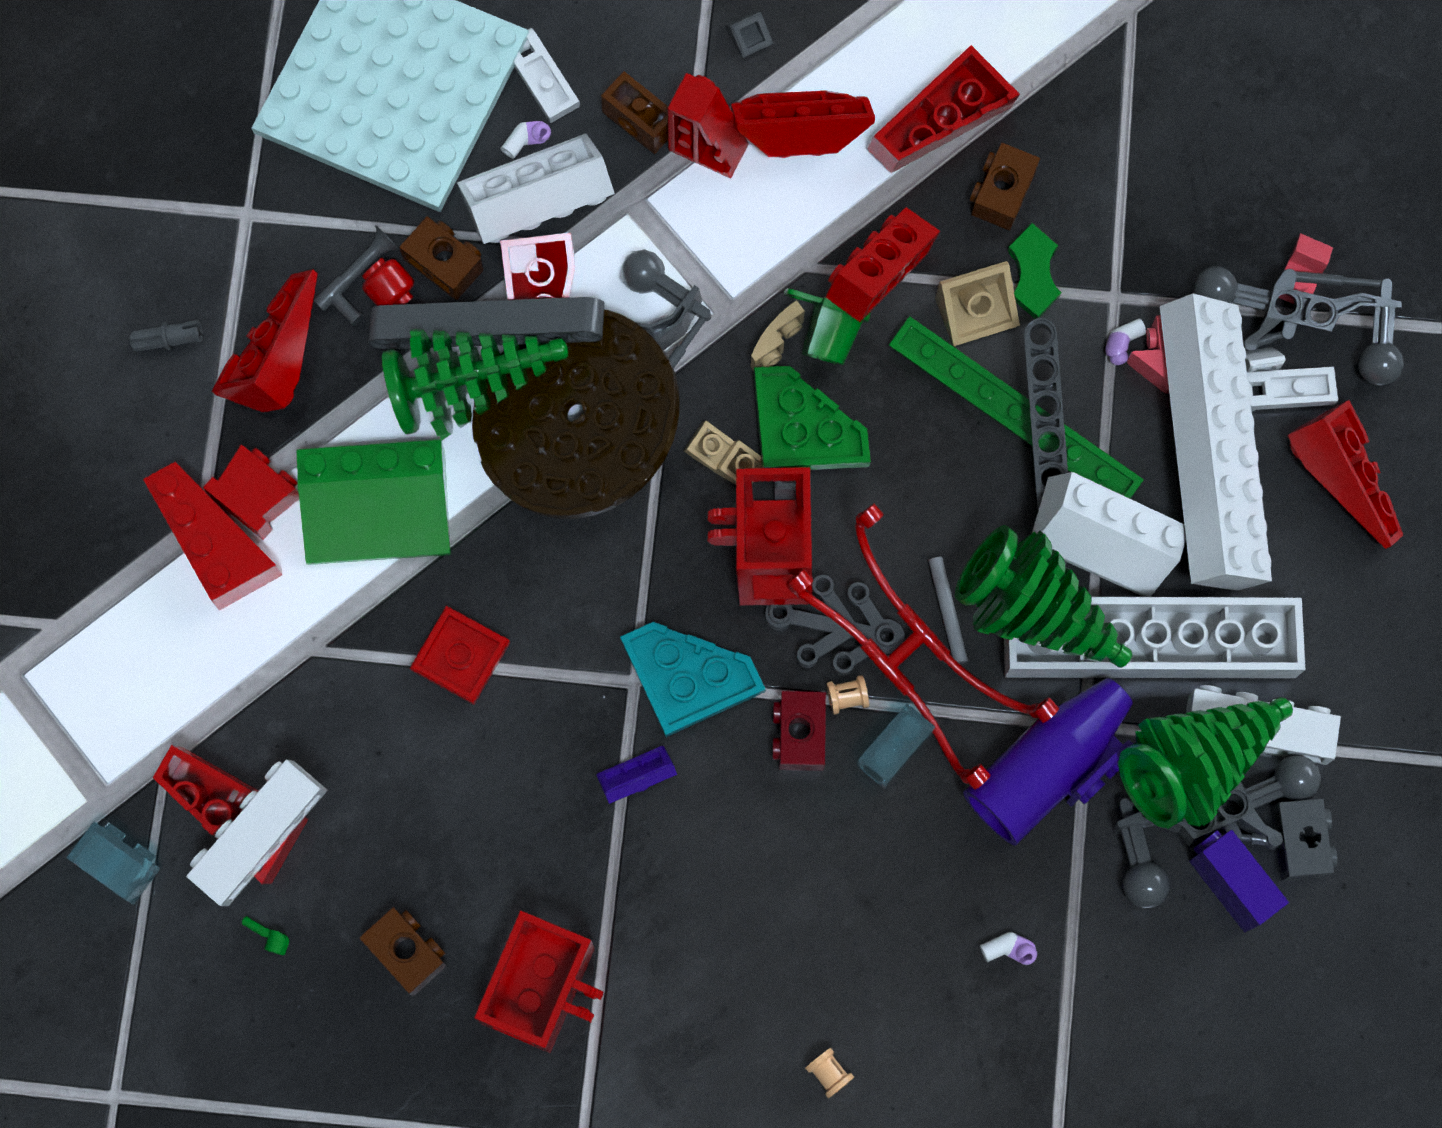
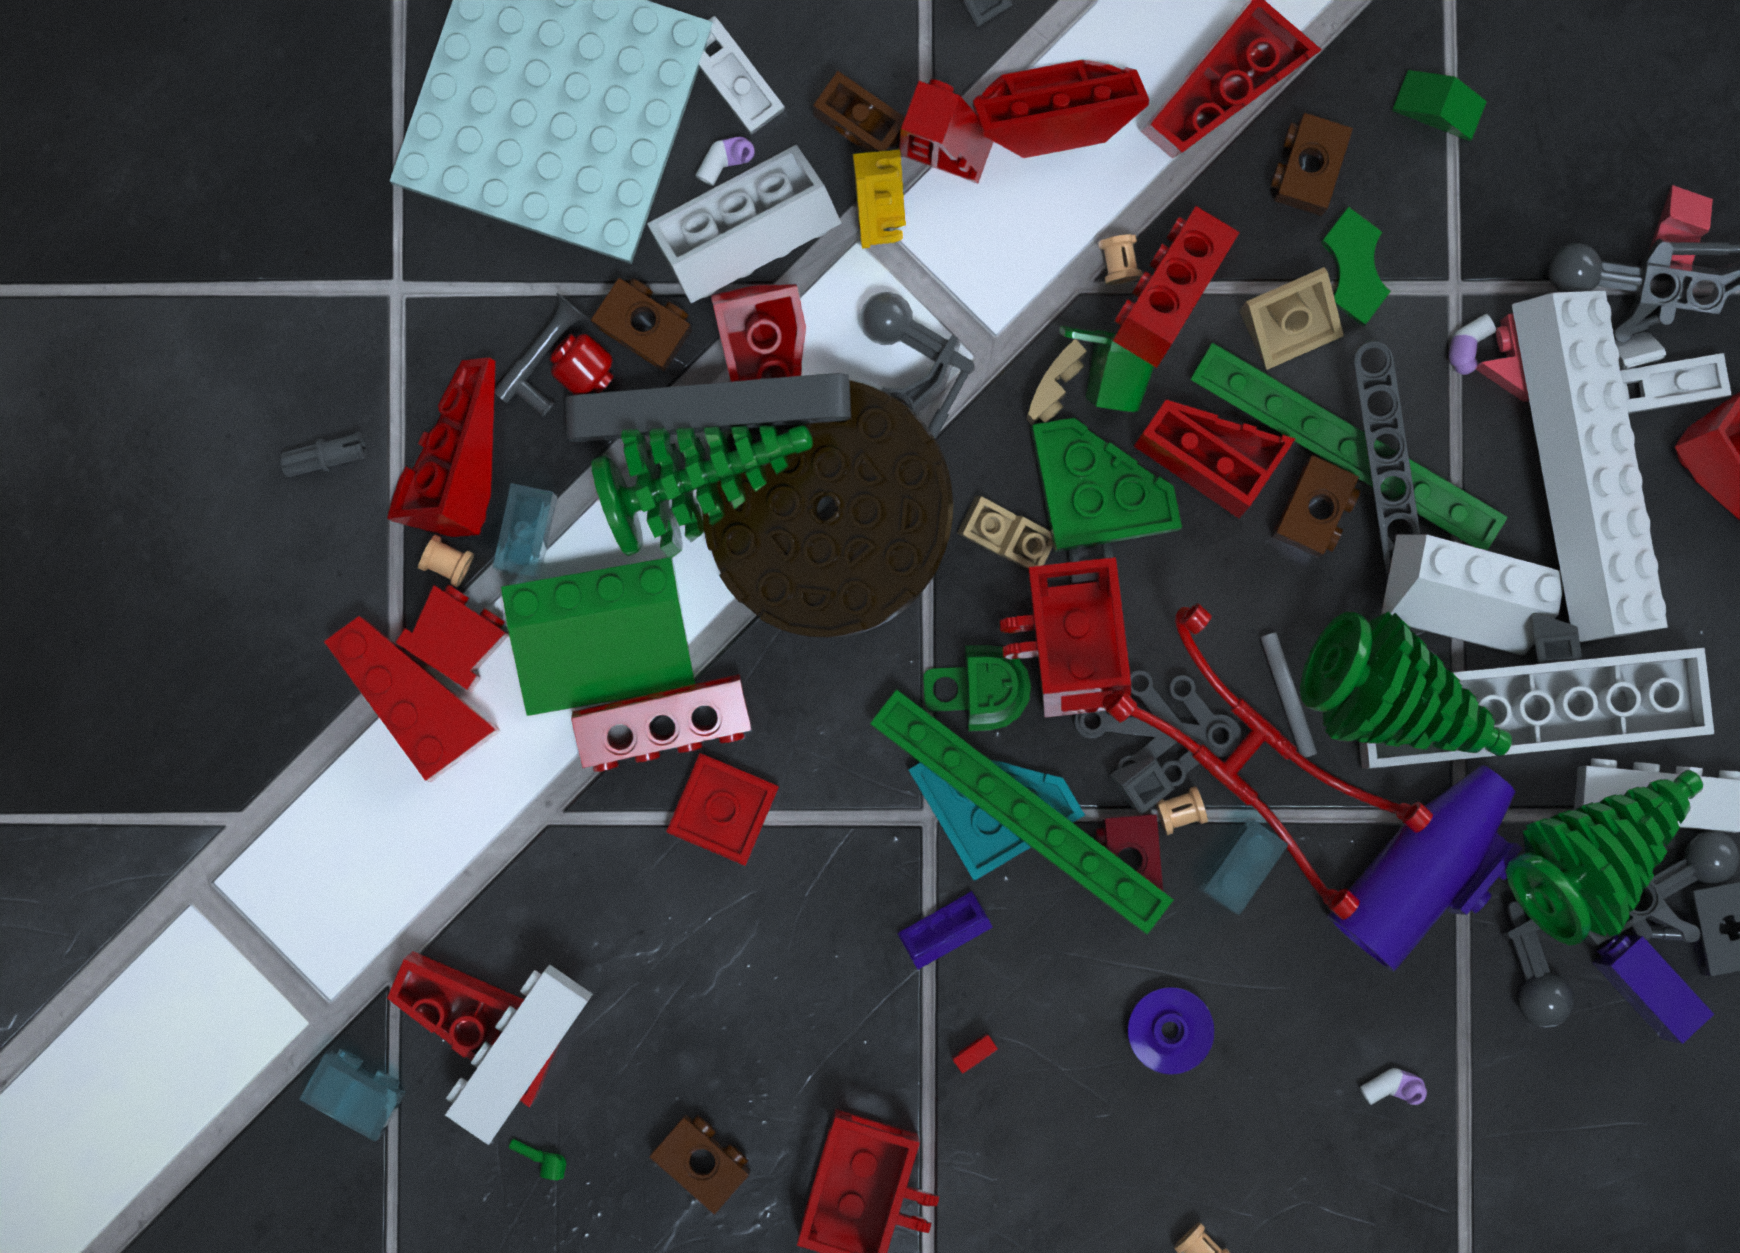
camera: 10 degrees left, 10 degrees up
none -> light nougat bush [418,535,474,587]
none -> clear light blue brick [493,483,557,580]
none -> brick [571,674,751,772]
none -> yellow hinge [853,150,906,249]
none -> green plate [870,689,1174,935]
none -> green container [924,645,1031,731]
none -> red tile [951,1033,998,1074]
none -> light nougat bush [1098,234,1143,285]
none -> dark grey slope [1109,757,1174,815]
none -> dark purple dish [1128,987,1214,1074]
none -> red wedge [1134,400,1295,519]
none -> reddish brown brick [1272,455,1361,558]
none -> green slope [1392,70,1487,142]
none -> dark grey slope [1532,614,1582,664]

